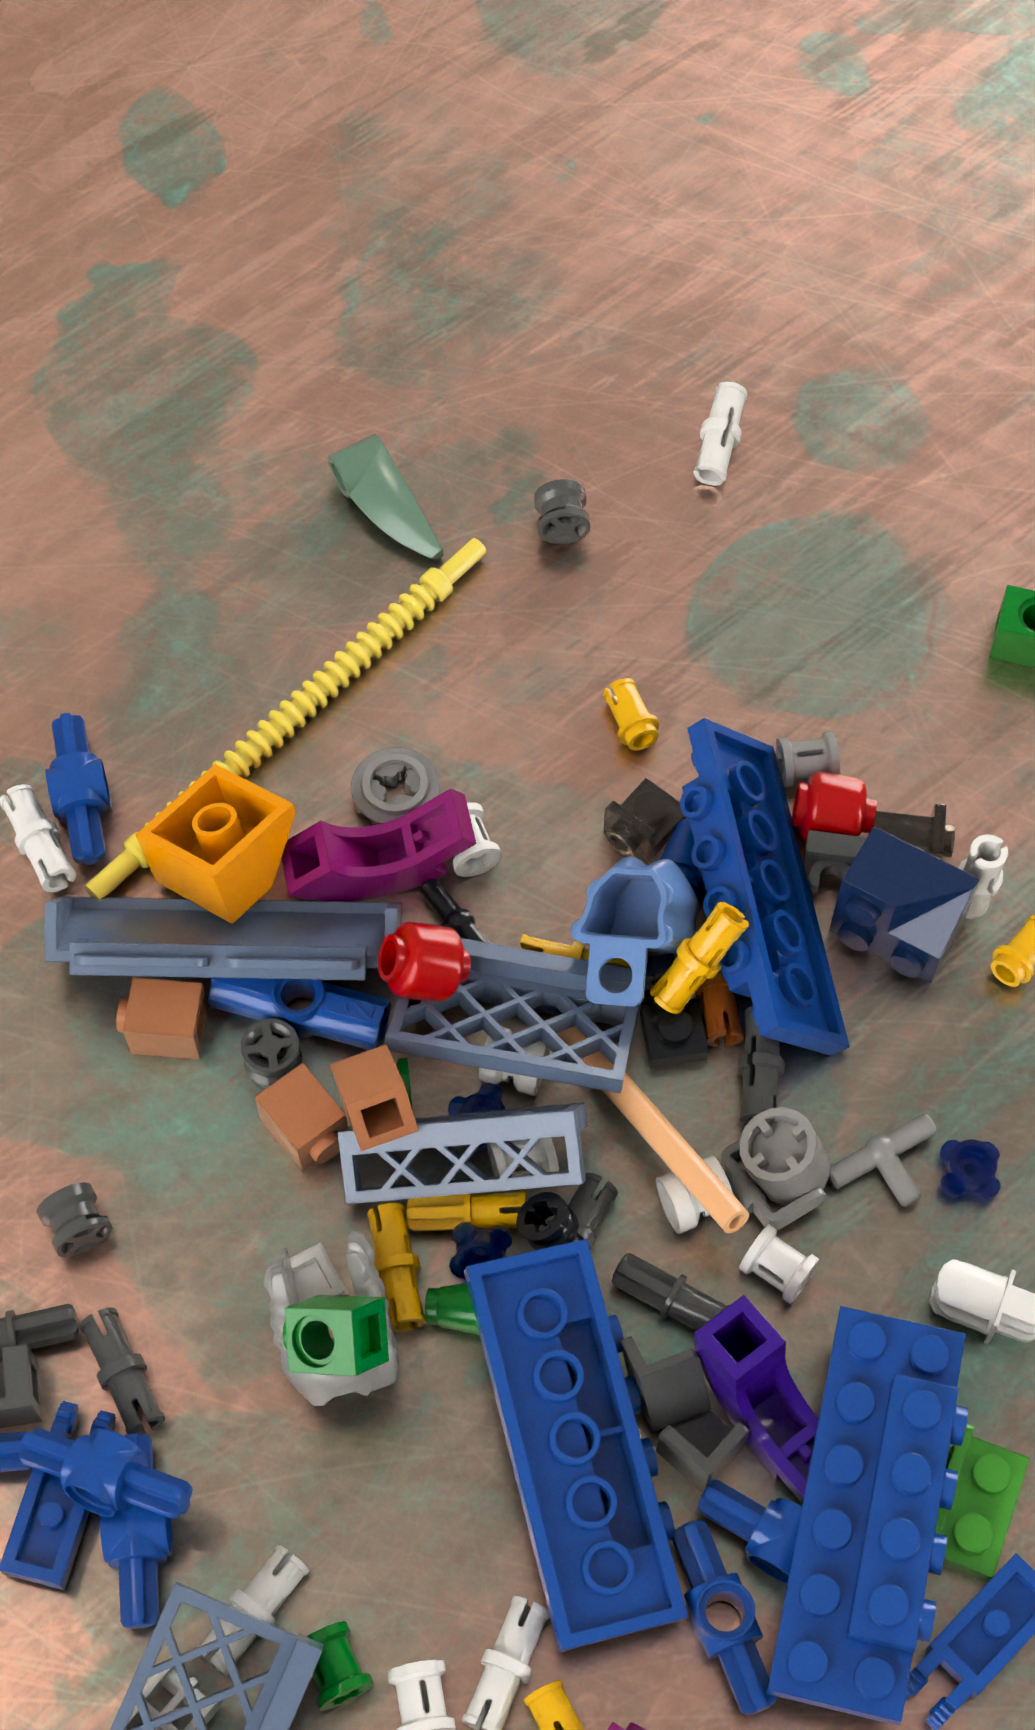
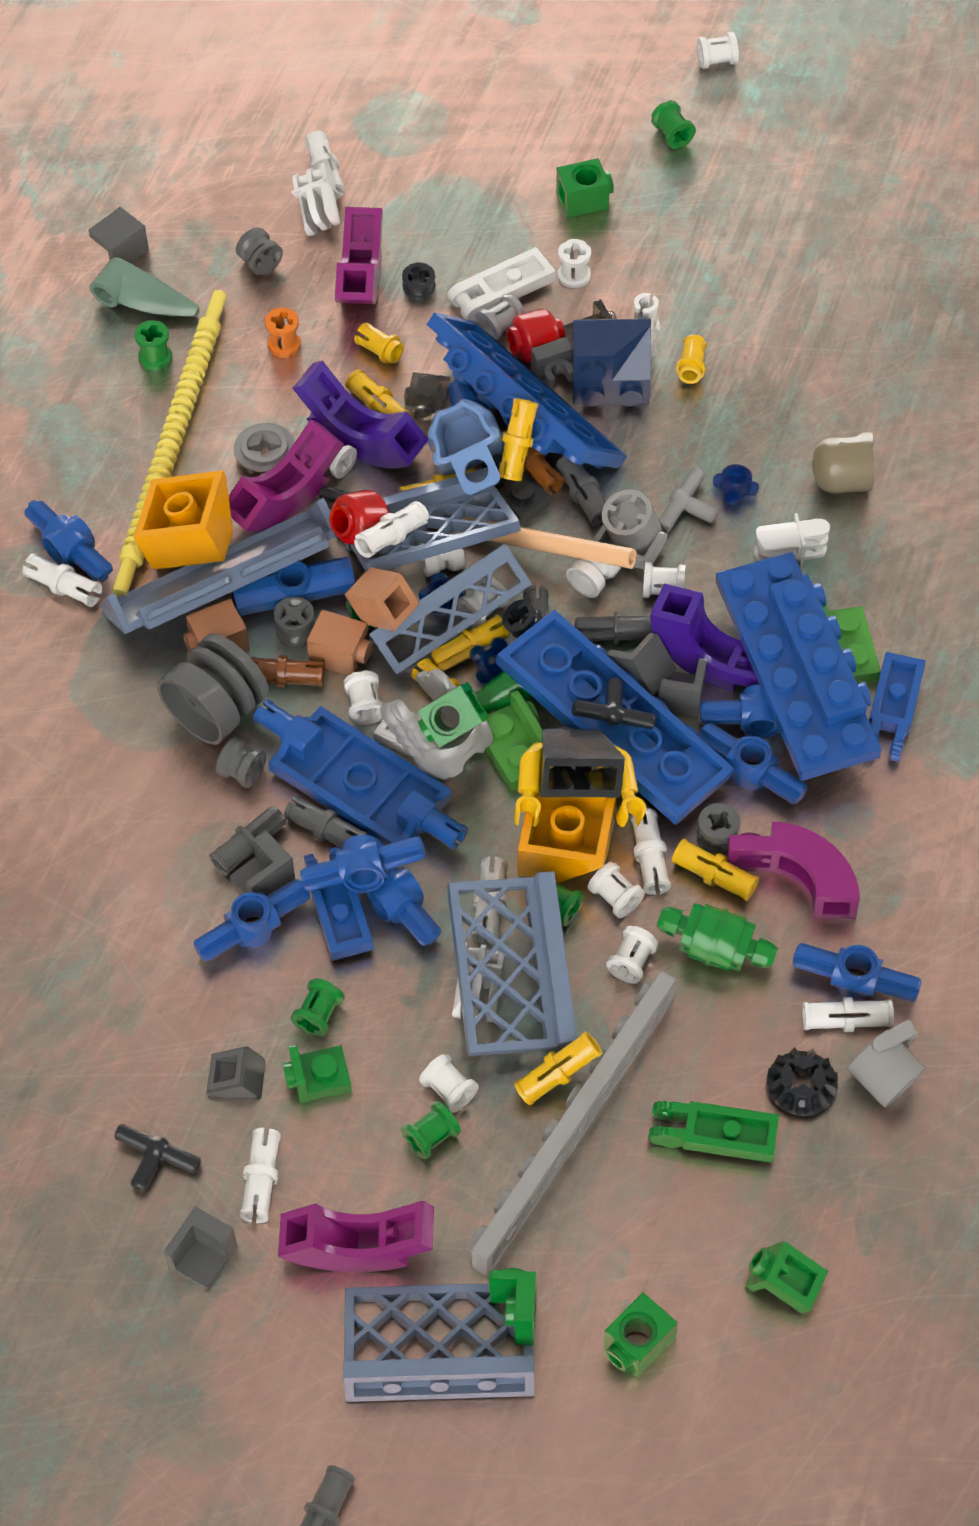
camera: 30 degrees left, 5 degrees down
none -> dark grey panel [89,207,149,264]
none -> green bush [135,320,172,371]
none -> dark grey wheel [157,633,269,745]
none -> dark orange pin [250,655,325,688]
none -> blue plate [253,699,468,850]
none -> orange bush [265,308,301,358]
none -> white arm [291,162,341,236]
none -> dark purple arch [292,360,428,468]
none -> magenta arch [335,206,383,304]
none -> white bush [344,671,384,725]
none -> yellow pin [345,369,413,419]
none -> white pin [354,501,429,558]
none -> black bush [402,262,436,298]
none -> white plate [447,247,556,323]
none -> bright green bracket [485,690,543,792]
none -> black torso [513,726,646,827]
none -> light orange slope [518,794,616,882]
none -> white bush [558,239,591,289]
none -> black piece [572,678,656,730]
none -> dark grey wheel [697,803,740,856]

